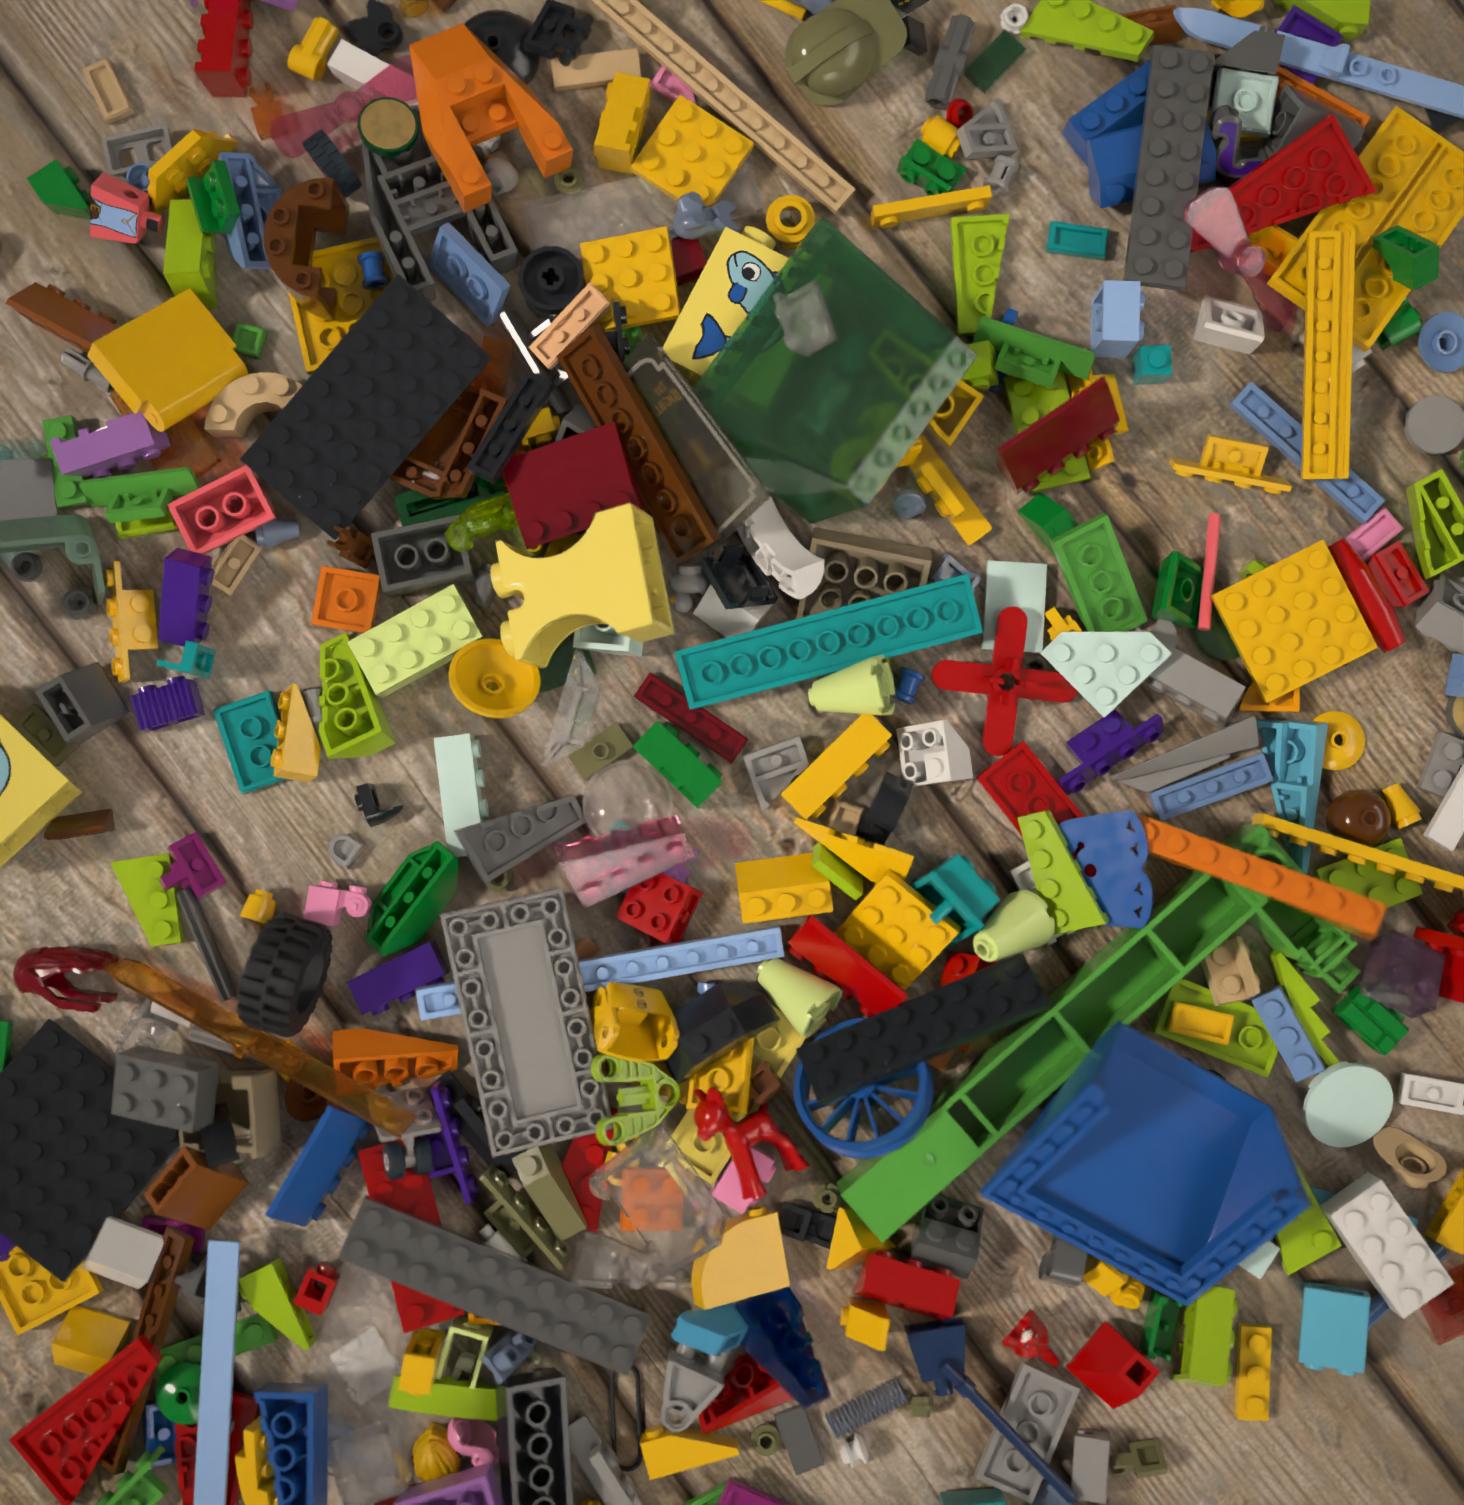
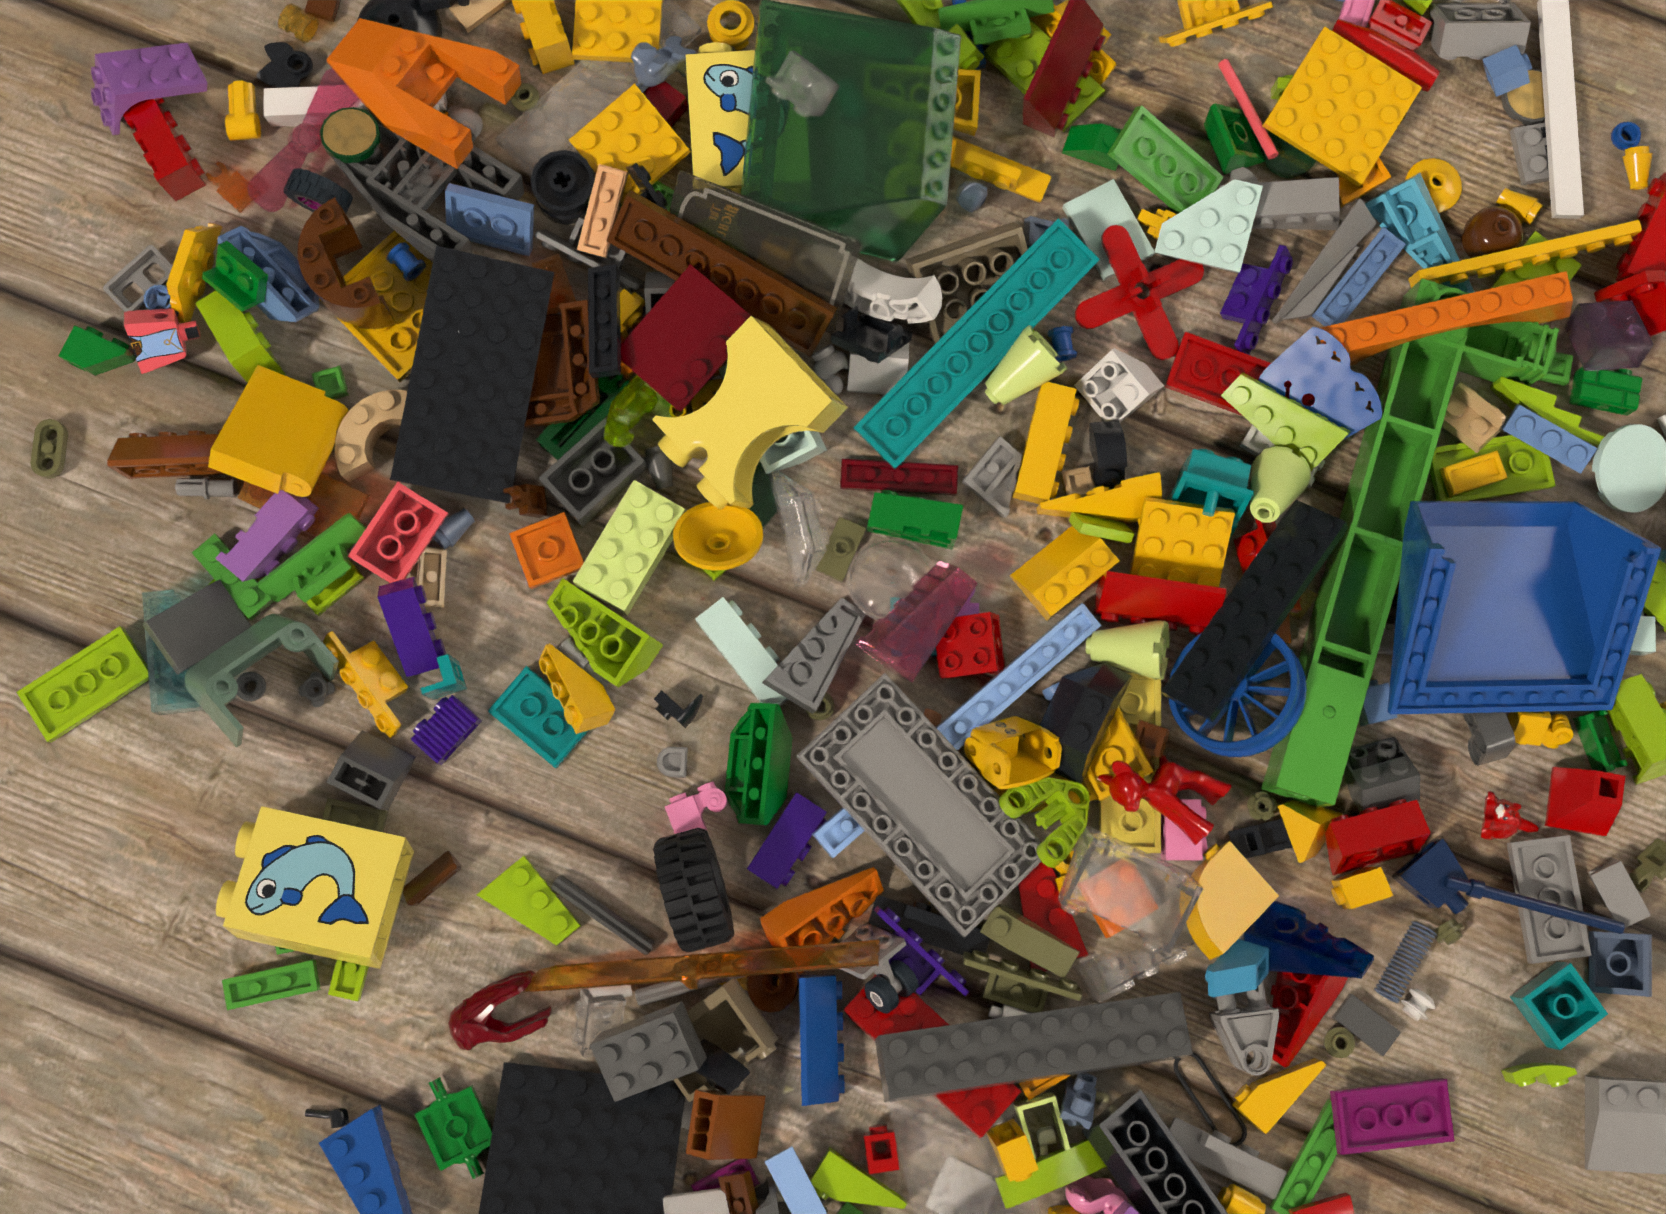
camera: 40 degrees left, 5 degrees down
tan tile [81,57,135,125] -> none
magenta hinge [159,832,227,900] -> none
yellow hat [239,889,276,923] -> none
none -> medium blue brick [1359,680,1398,727]

